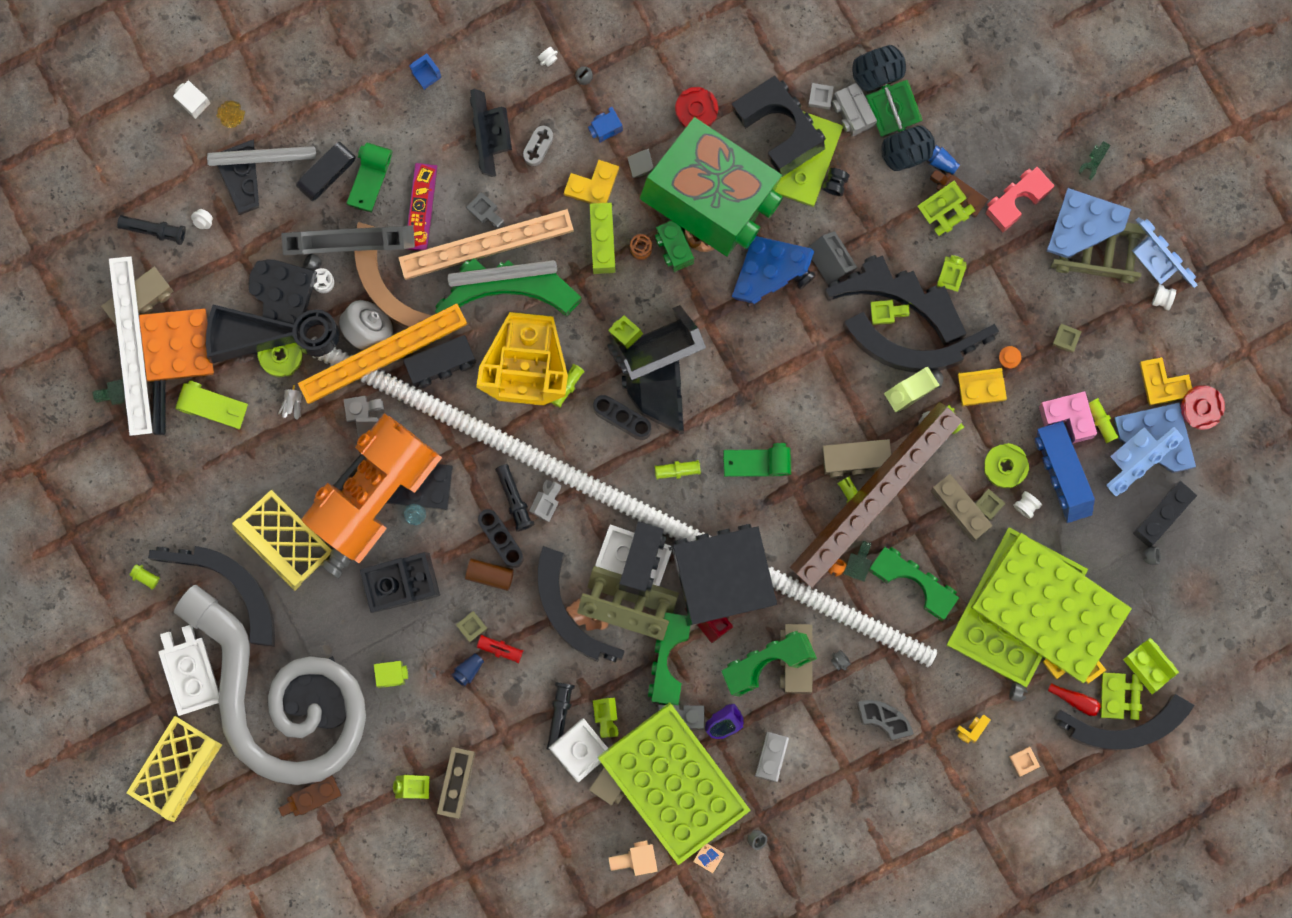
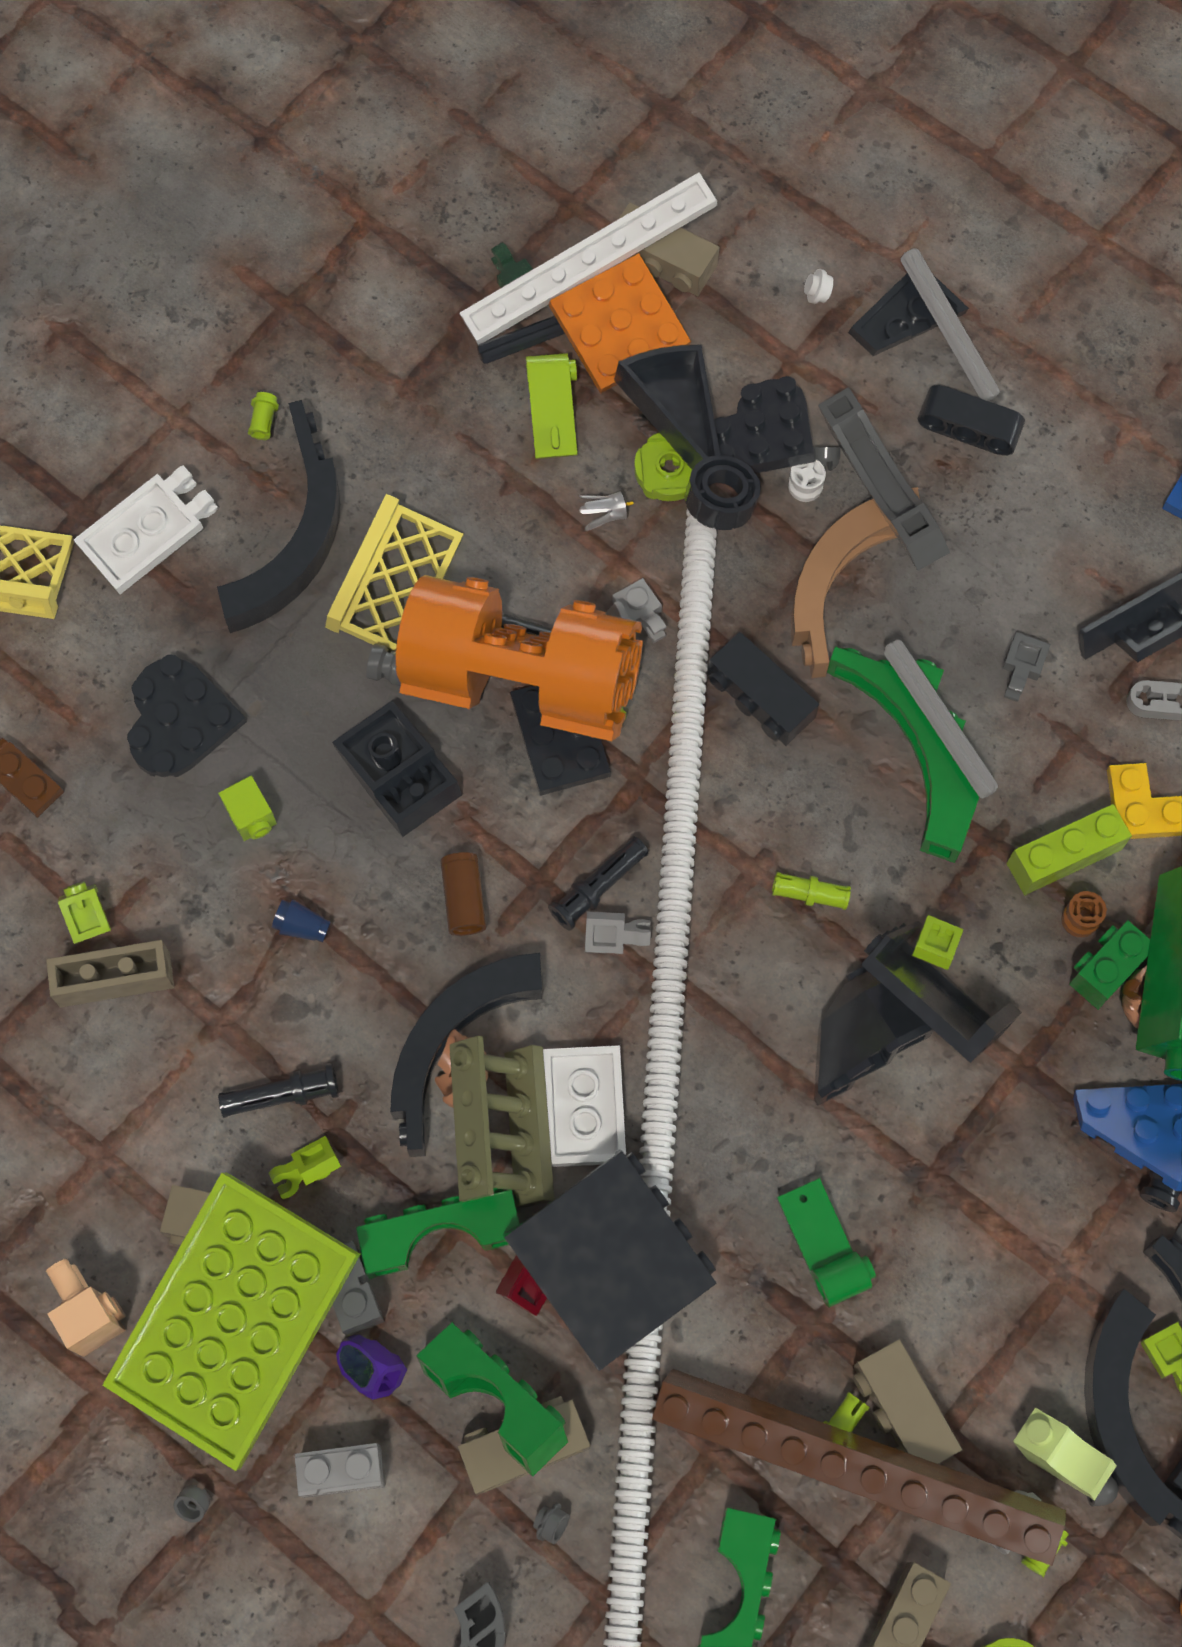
camera: 65 degrees right, 10 degrees down
black pin [117,215,186,245] -> none
white brick [173,80,210,119] -> none
light grey animal [174,585,366,785] -> none
clear yellow gear [216,100,245,128] -> none
light orange plate [298,304,468,404] -> none
light grey wheel [339,300,393,350] -> none
green door [347,142,392,213] -> none
light nougat plate [398,209,574,280] -> none
clear light blue plate [404,504,426,525] -> none
tile [406,163,438,251] -> none
olive plate [456,611,487,643] -> none
yellow wedge [477,312,568,405] -> none
red pin [477,635,524,664] -> none
black beam [478,509,524,568] -> none
white tile [549,718,608,782] -> none
black beam [593,395,651,440] -> none
black brick [619,521,667,597] -> none
lime pin [654,460,701,480] -> none
tile [693,844,724,873] -> none
orange hinge [828,559,847,576] -> none
clear green plate [843,541,872,582] -> none
yellow plate [957,368,1007,406] -> none

